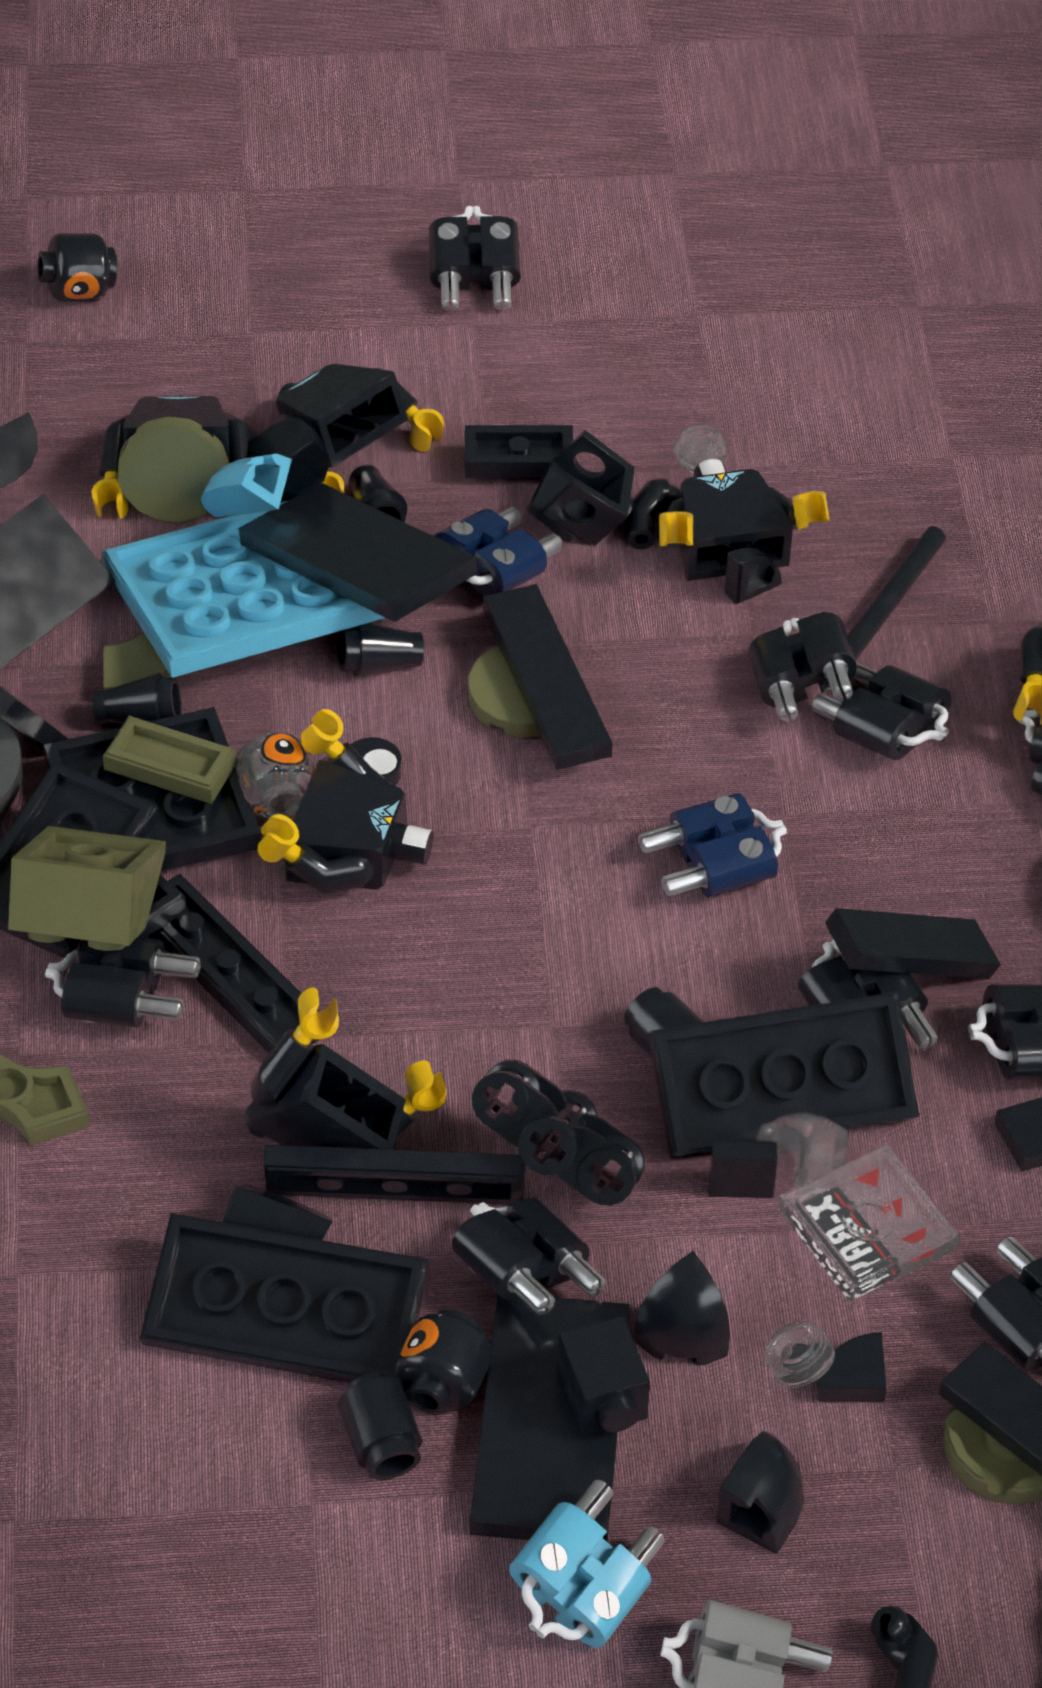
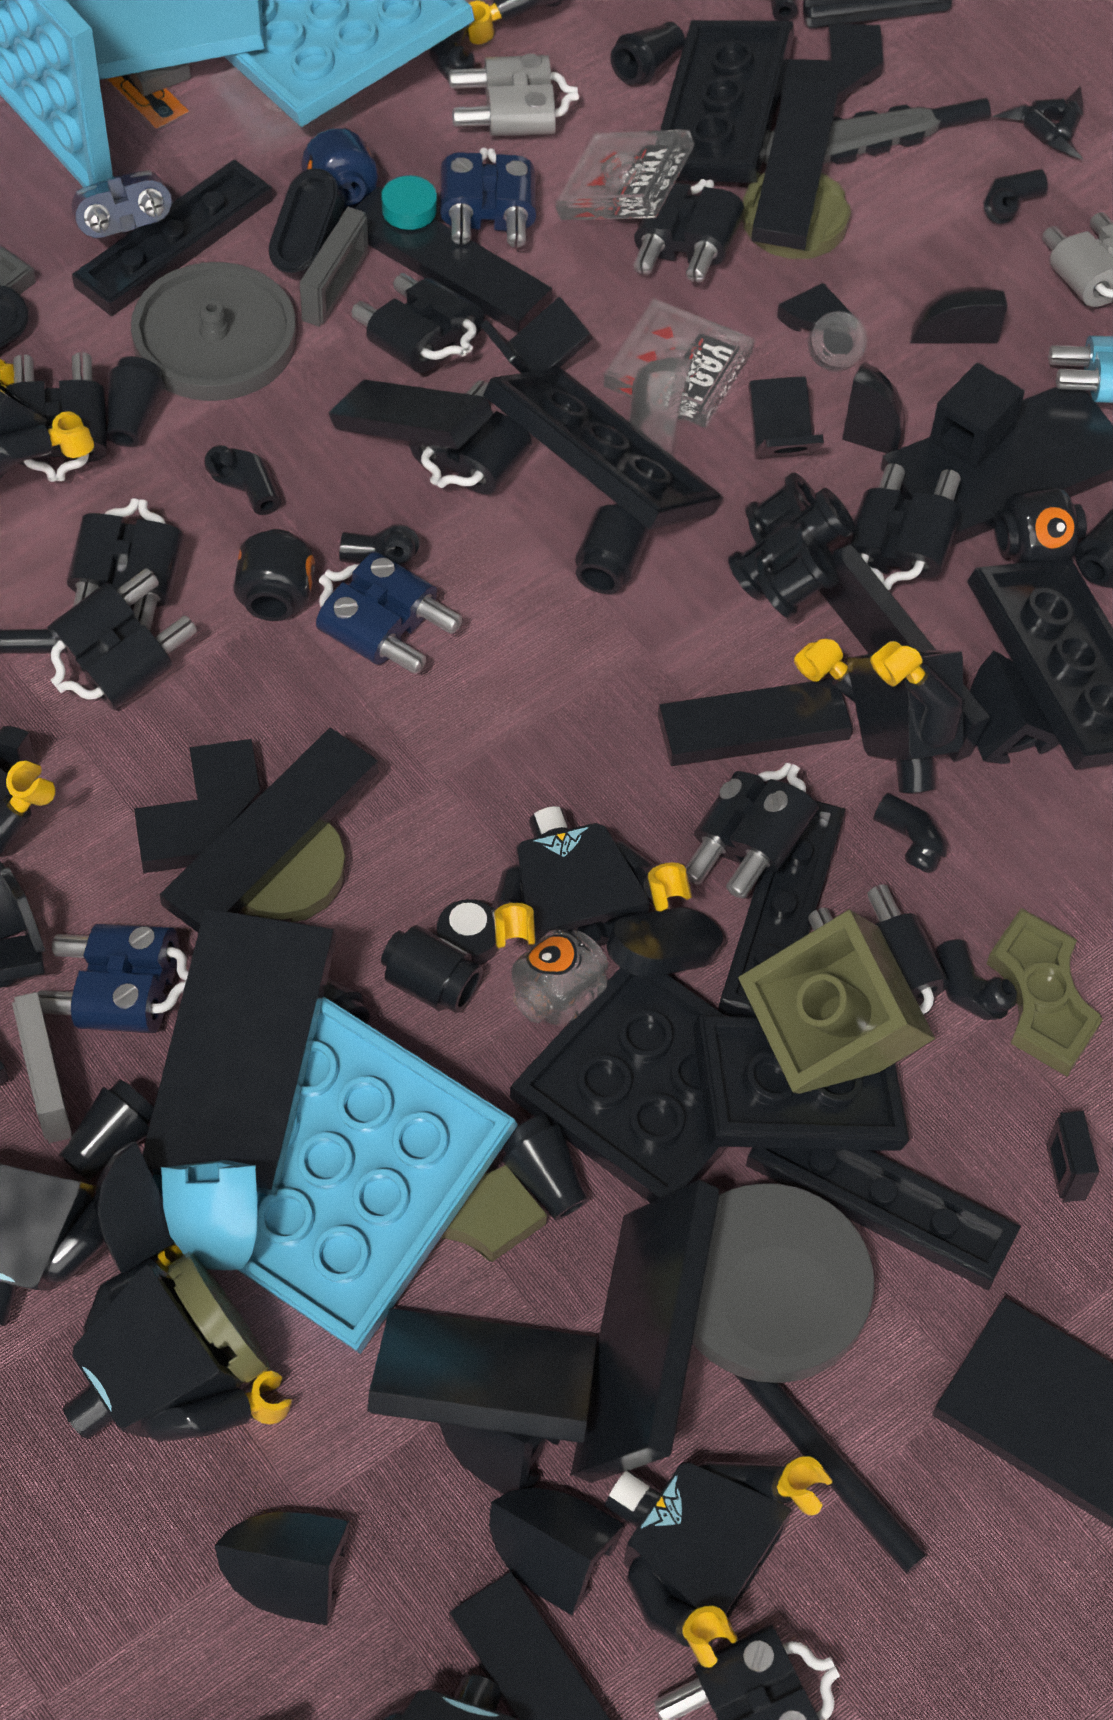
camera: 125 degrees left, 10 degrees up
olive tile [103,716,237,804] -> none
black tile [709,1140,778,1198] -> none
none -> light grey tile [12,992,72,1143]
none -> black tile [134,739,260,873]
none -> black arm [204,445,281,515]
none -> black head [233,529,315,621]
none -> black arm [339,523,420,566]
none -> black brick [381,925,482,1013]
none -> black bracket [480,297,593,373]
none -> black tile [606,907,723,977]
none -> black tile [658,678,852,766]
none -> black piece [685,763,819,899]
none -> black bracket [748,376,824,459]
none -> black arm [873,792,948,874]
none -> black arm [936,939,1017,1020]

